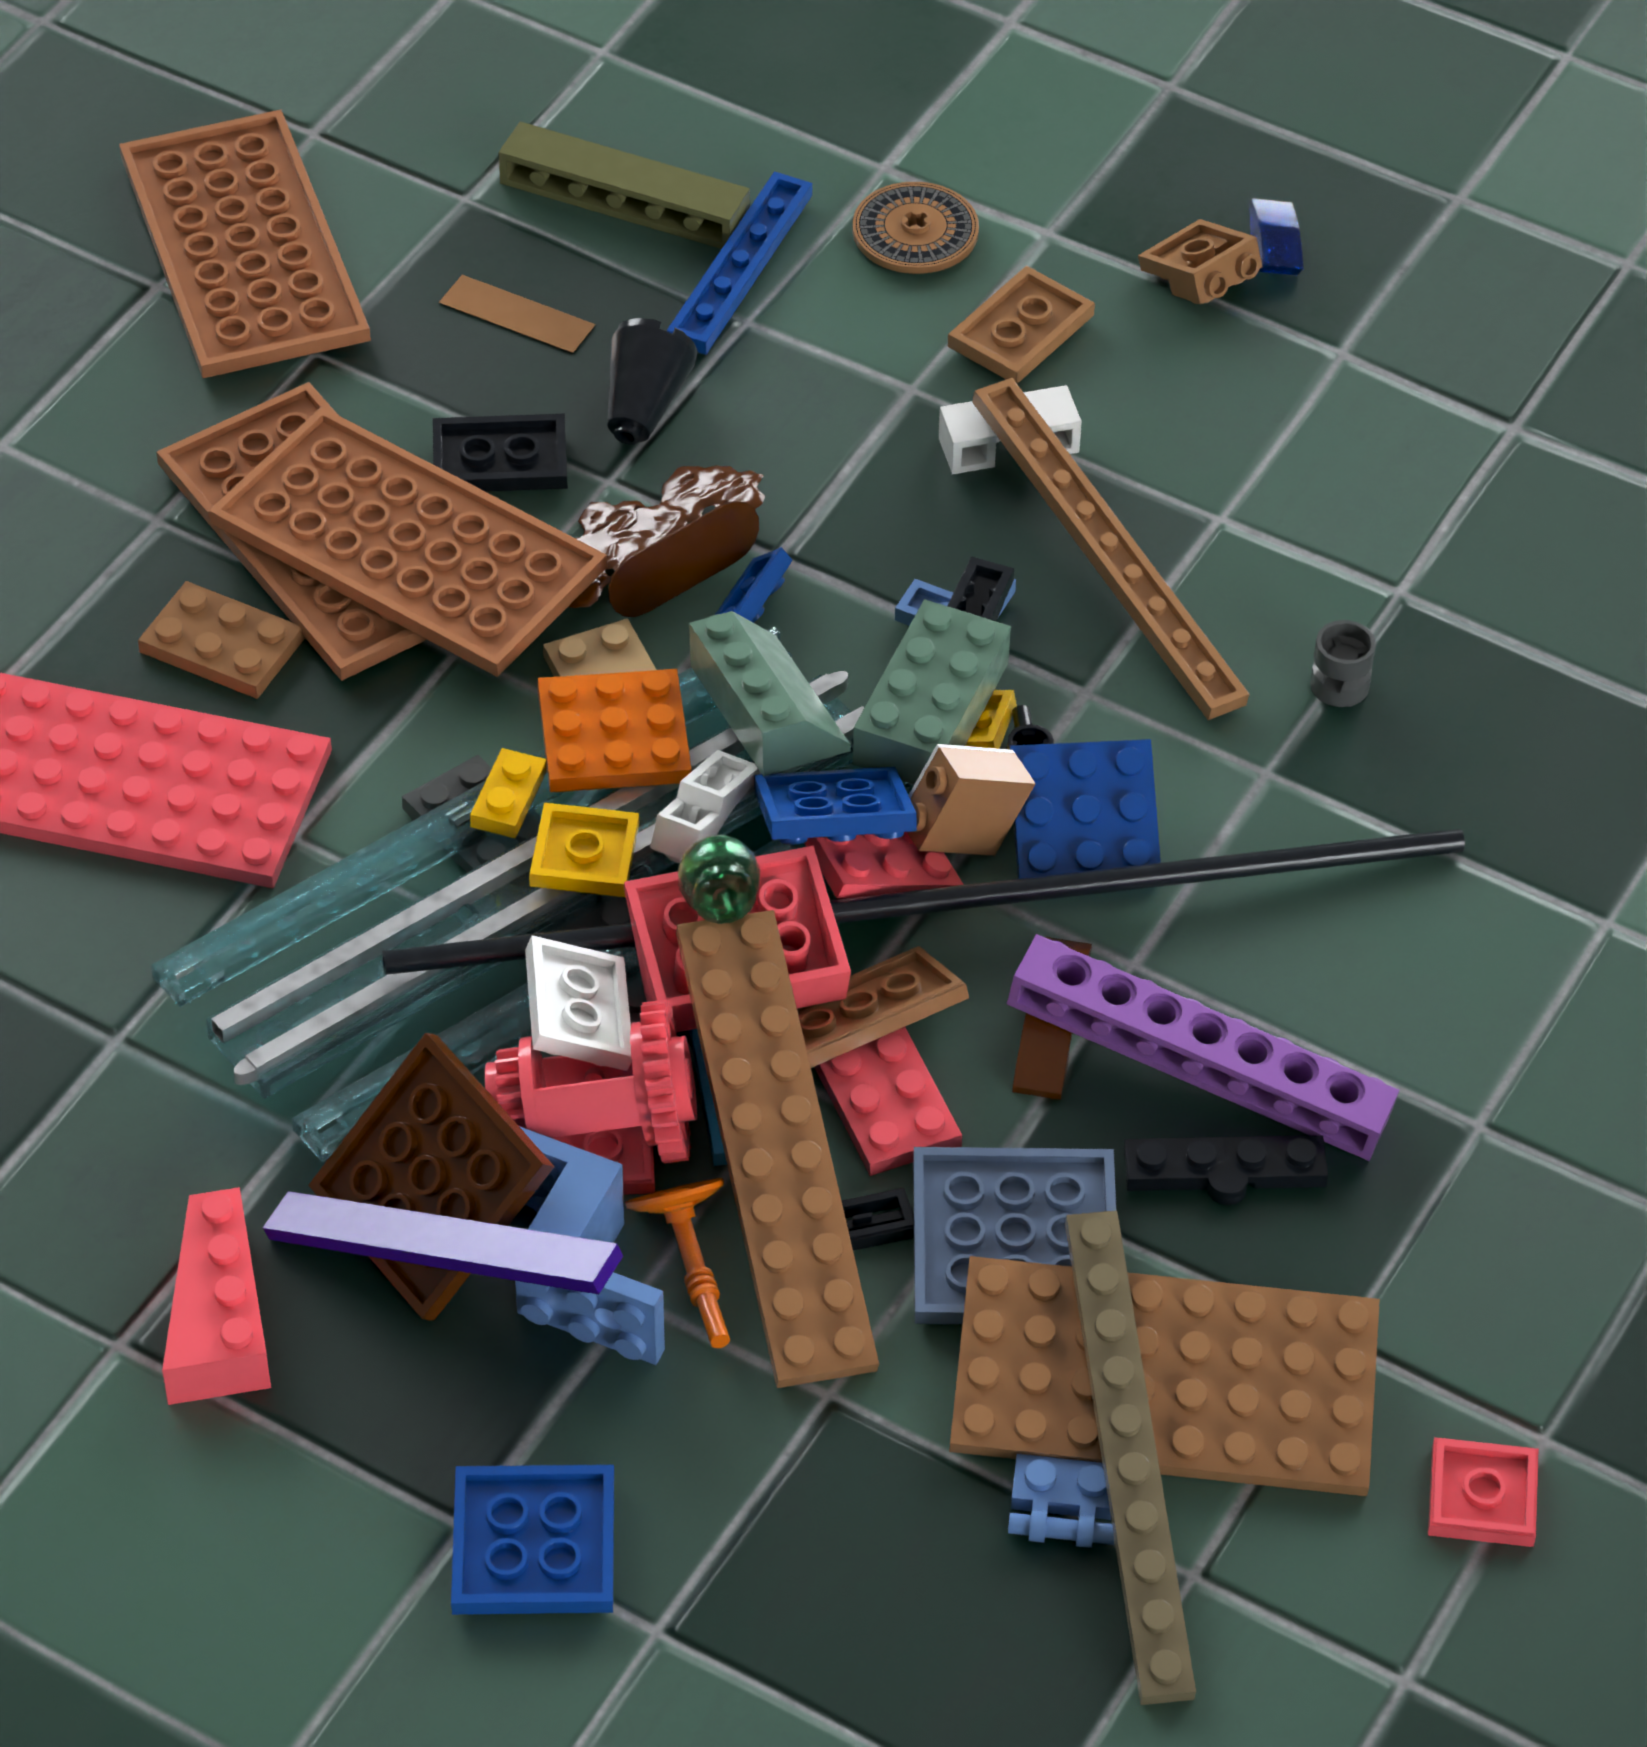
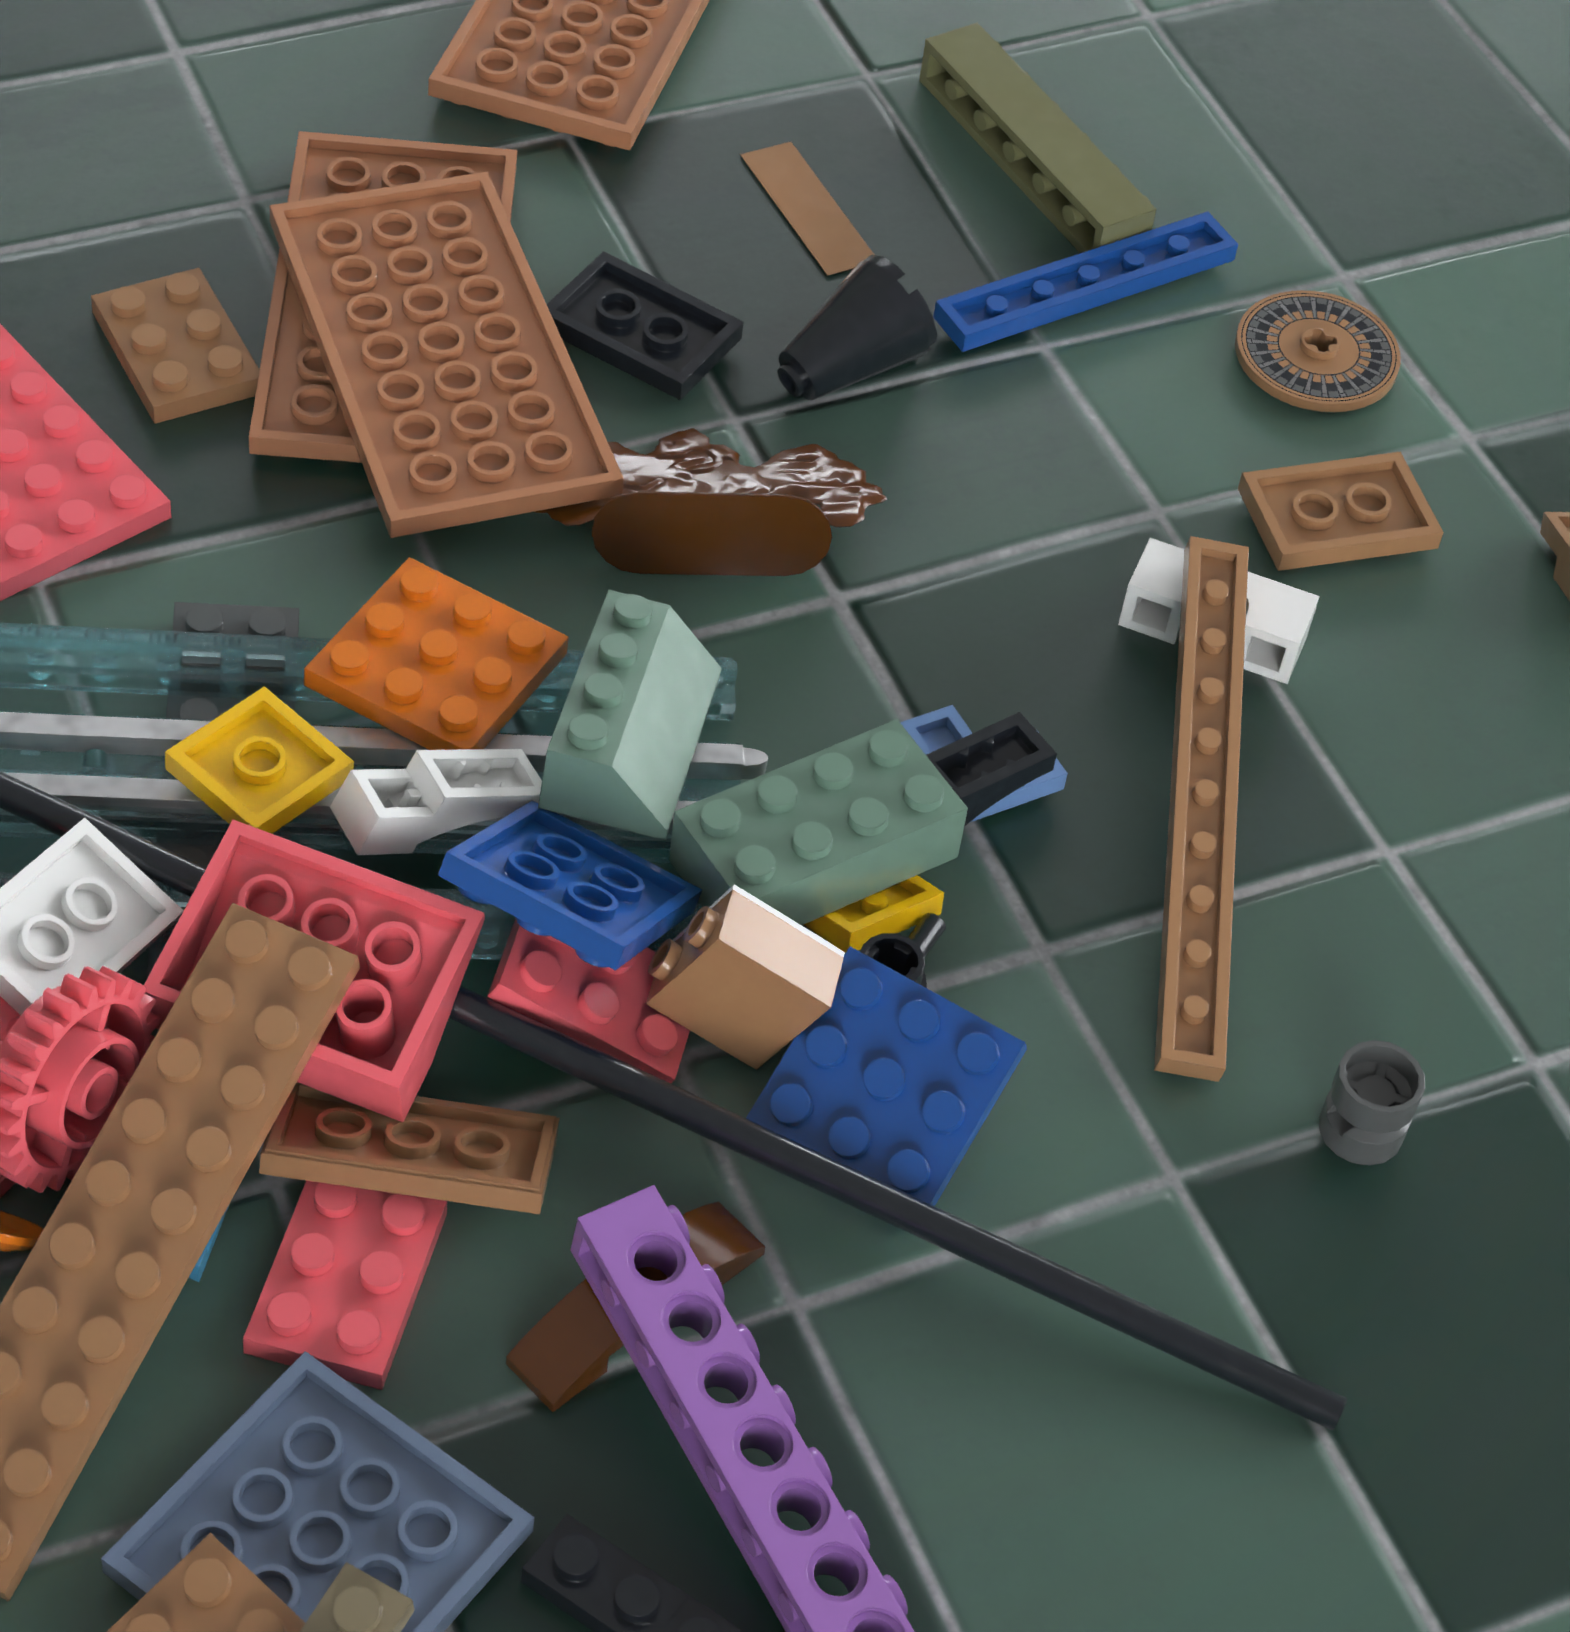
camera: 30 degrees right, 0 degrees up
yellow plate [470,748,547,839] -> none
tan plate [543,618,657,677] -> none
clear green piece [678,835,760,924] -> none
blue plate [715,547,793,623] -> none
black tile [842,1188,914,1251] -> none

